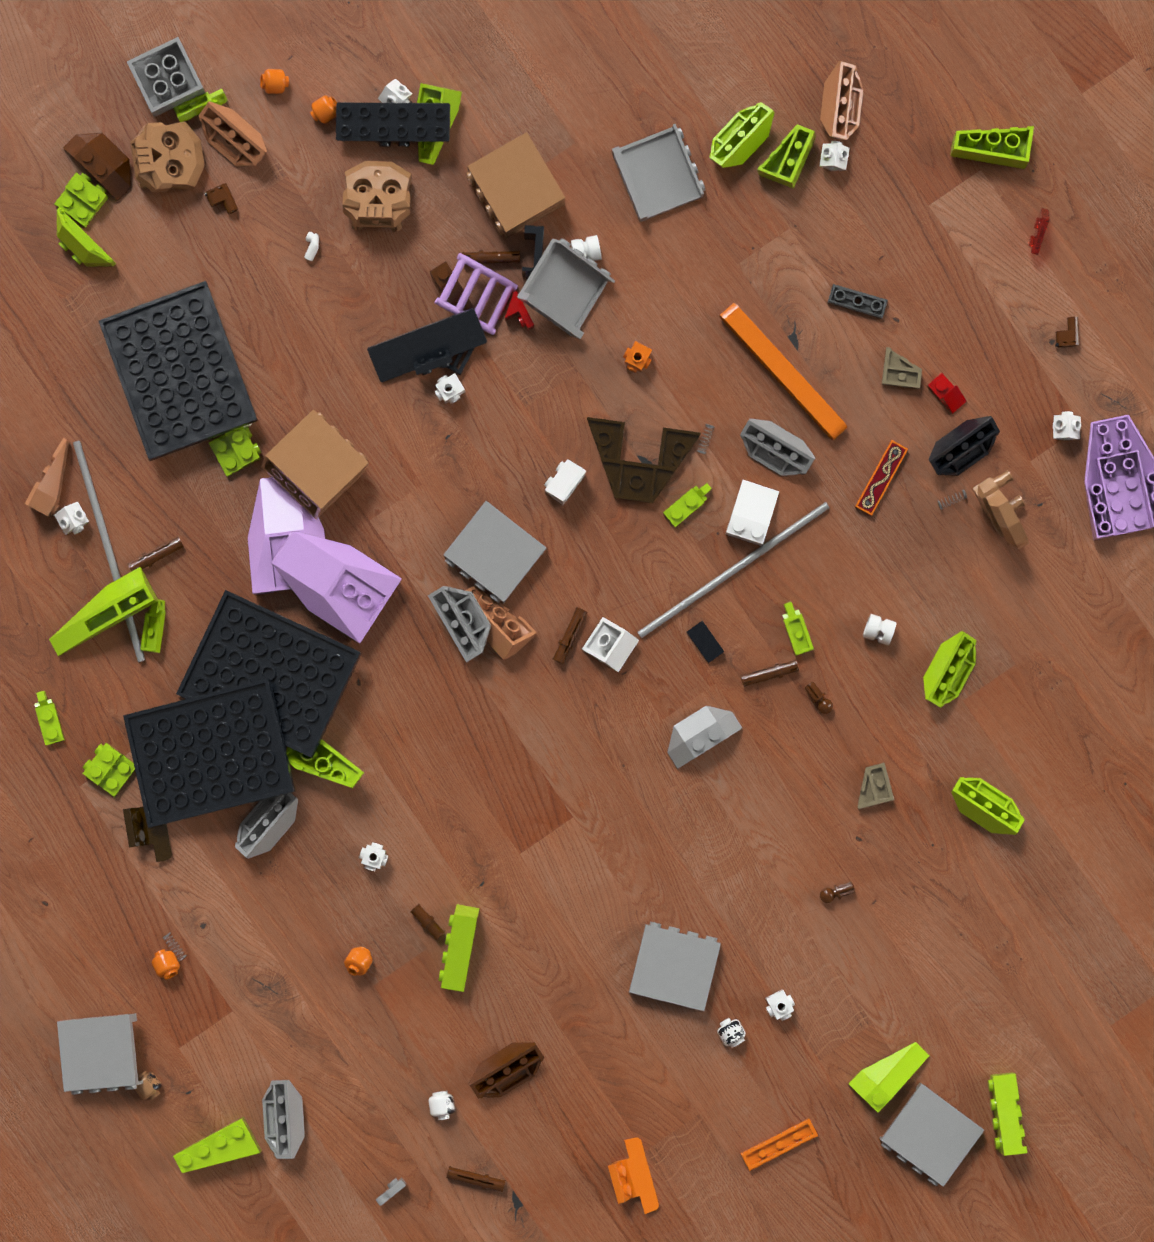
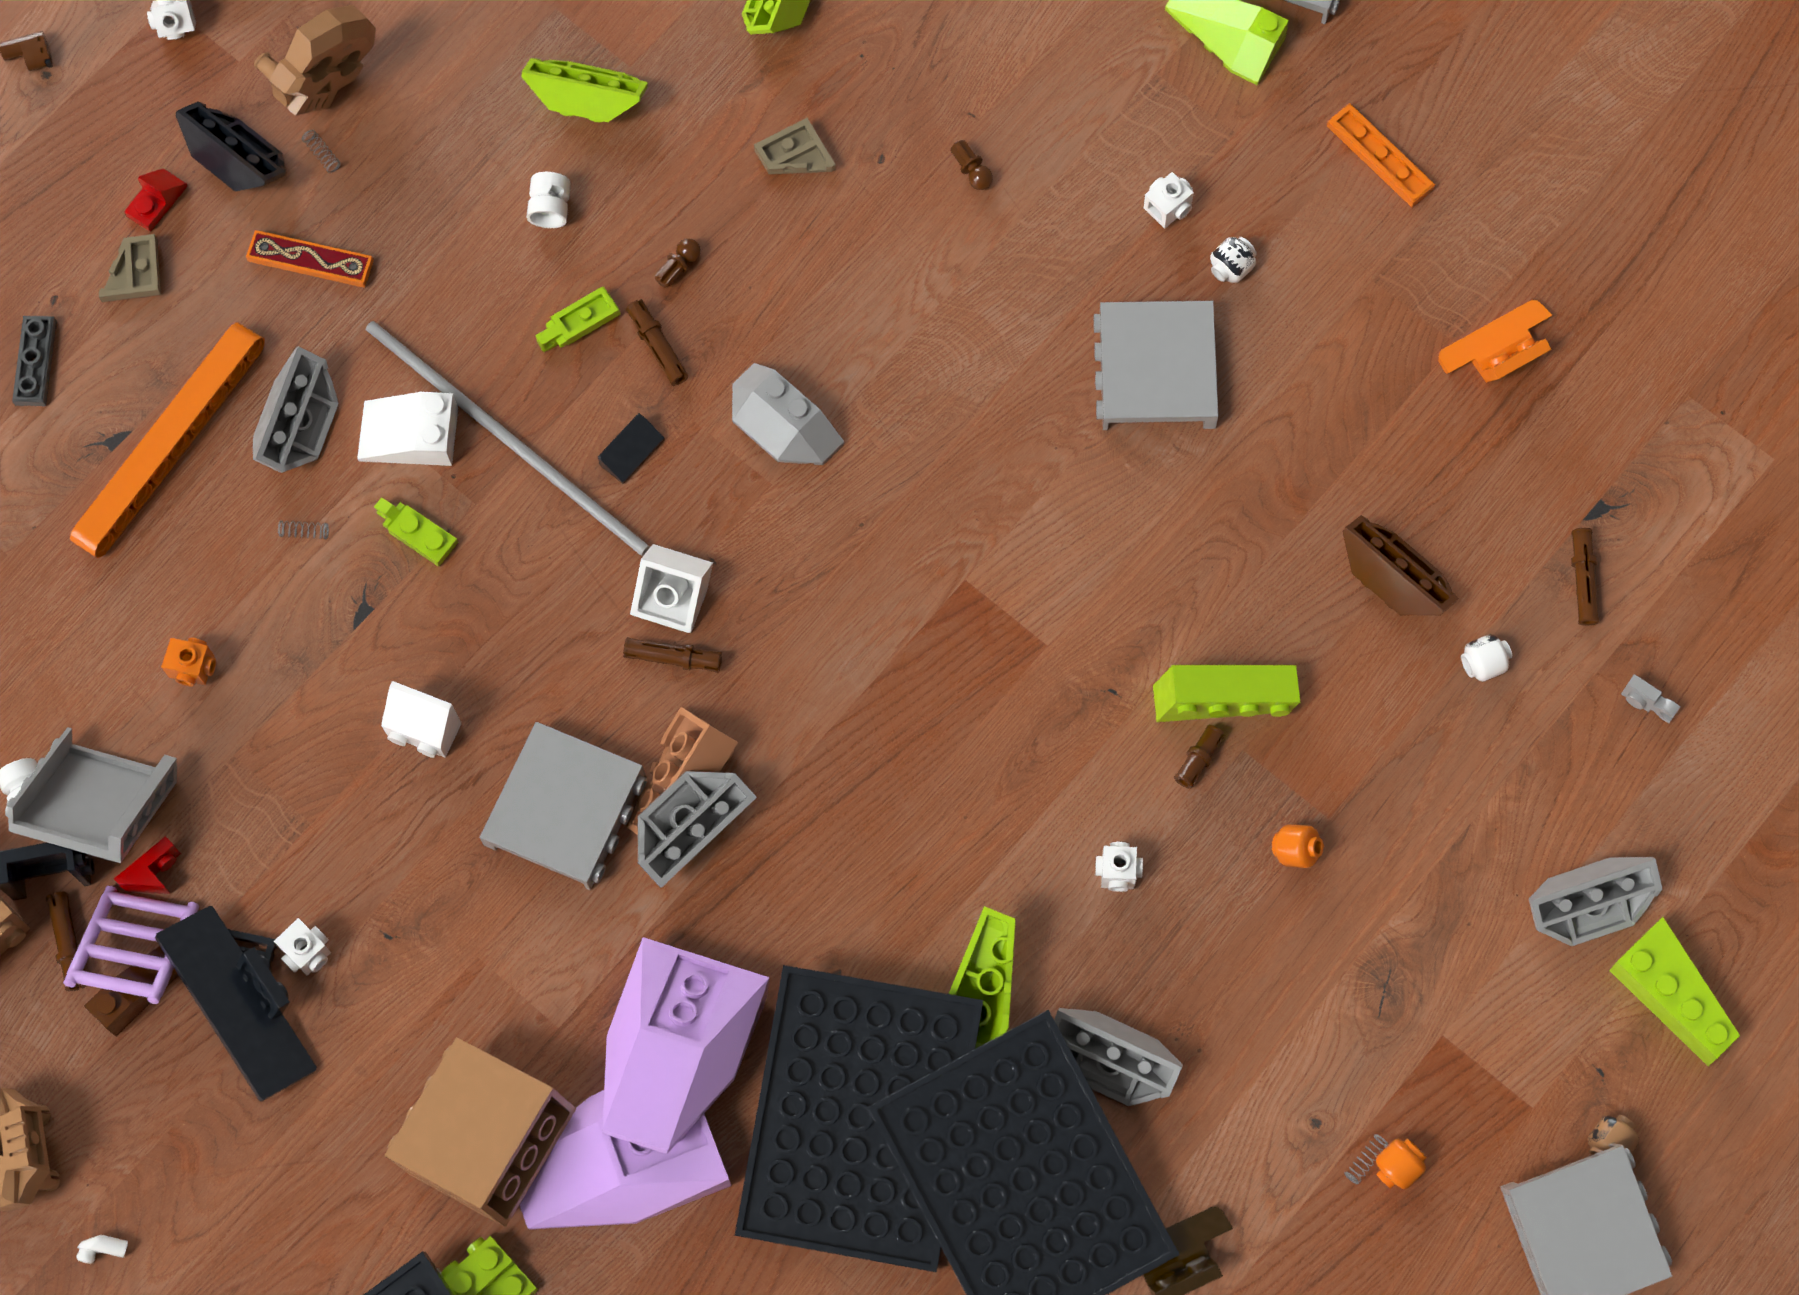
camera: 90 degrees left, 15 degrees down
dark brown wing [587,417,701,504] -> none

